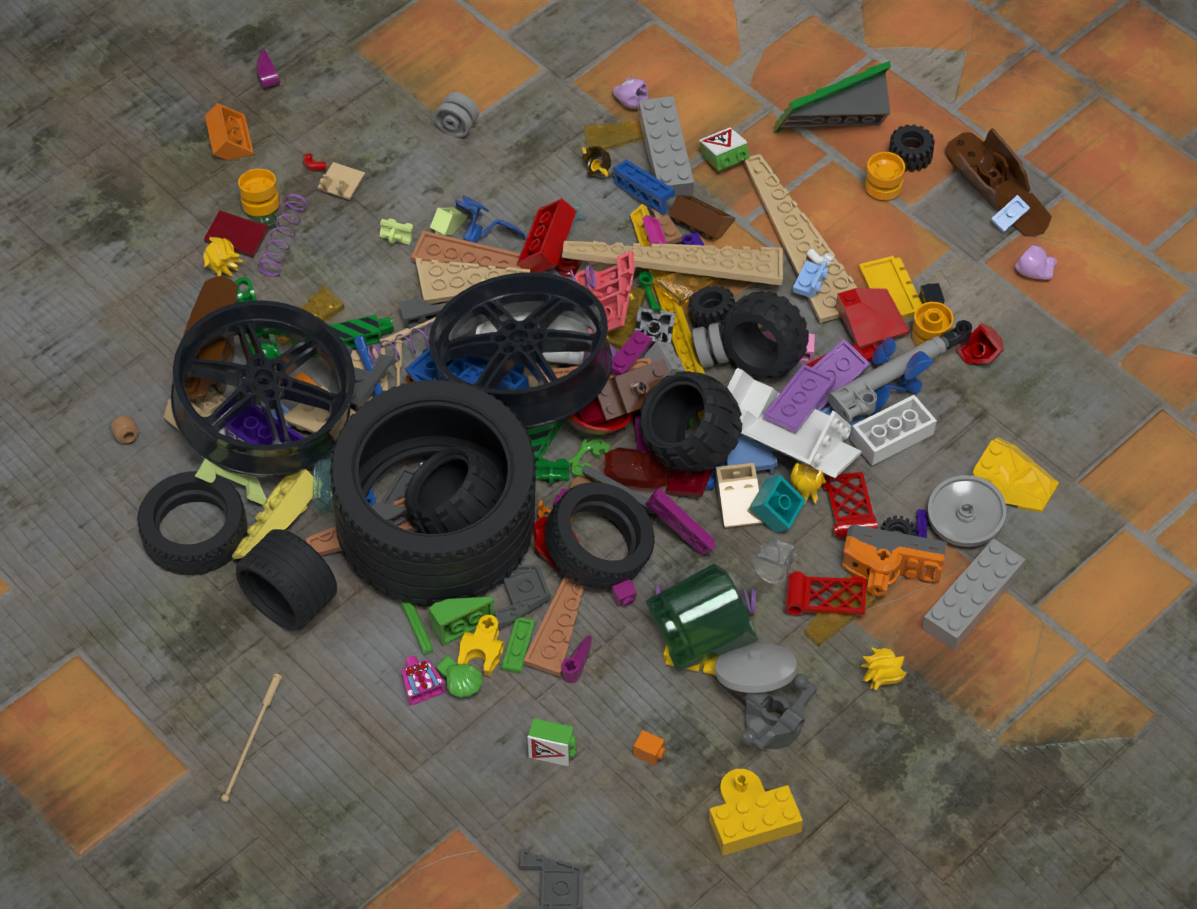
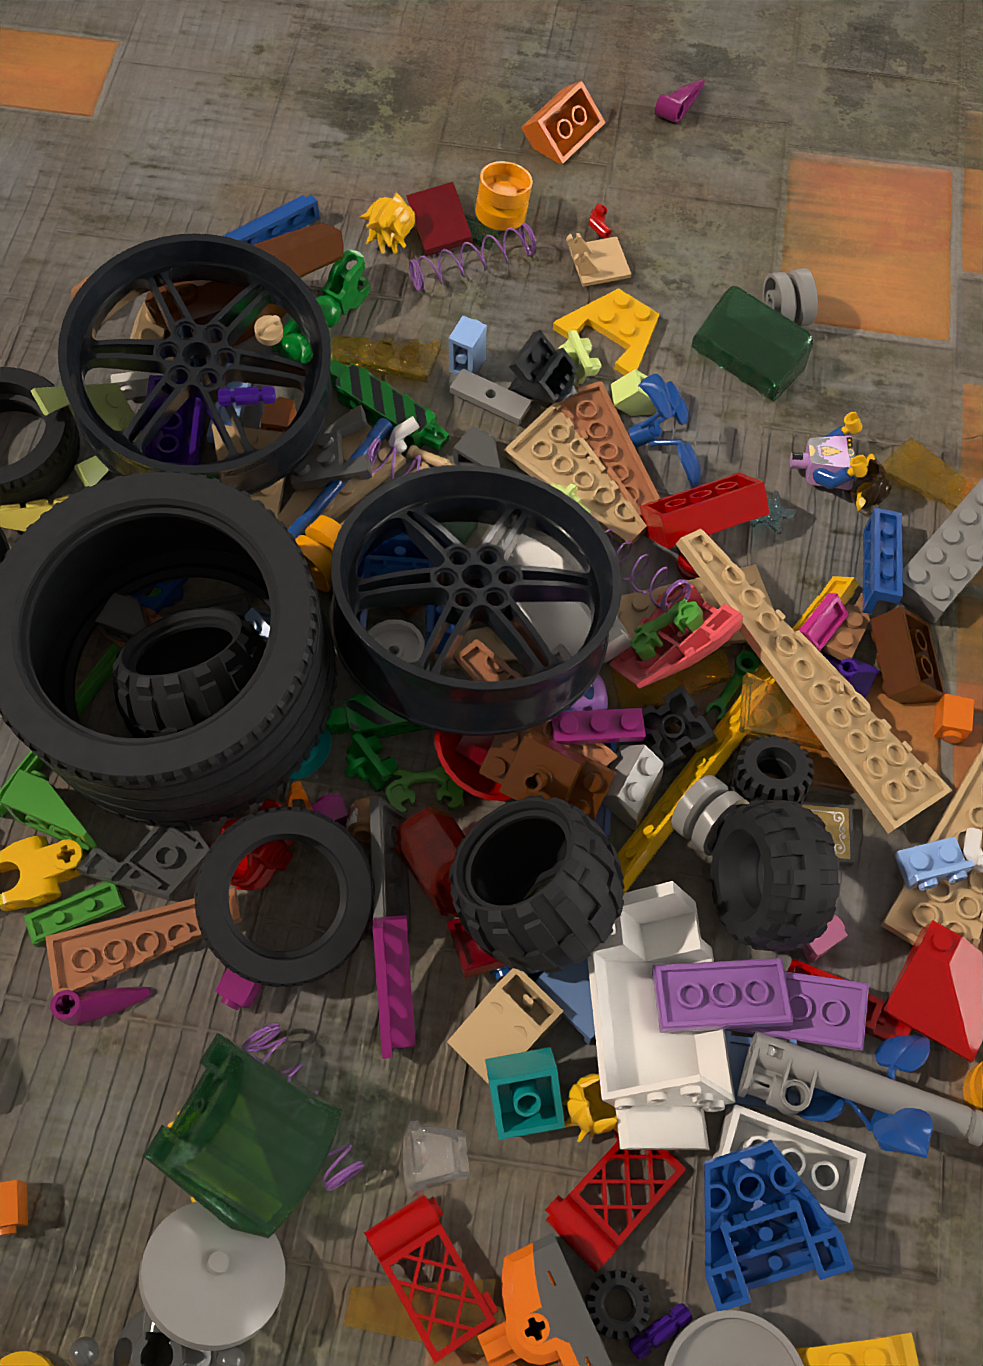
camera: 50 degrees right, 10 degrees up
none -> dark purple axle [218,386,276,406]
none -> blue fence [223,195,320,245]
none -> tan tile [254,315,283,346]
none -> white arm [388,416,420,454]
none -> light blue brick [448,316,487,375]
none -> light grey tile [450,369,532,425]
none -> black piece [508,330,579,403]
none -> yellow wing [553,288,660,376]
none -> bright green helmet [630,598,705,661]
none -> clear green windscreen [691,286,814,402]
none -> blue wedge [704,1140,854,1311]
none -> torso [790,412,868,490]
none -> orange brick [933,694,974,743]

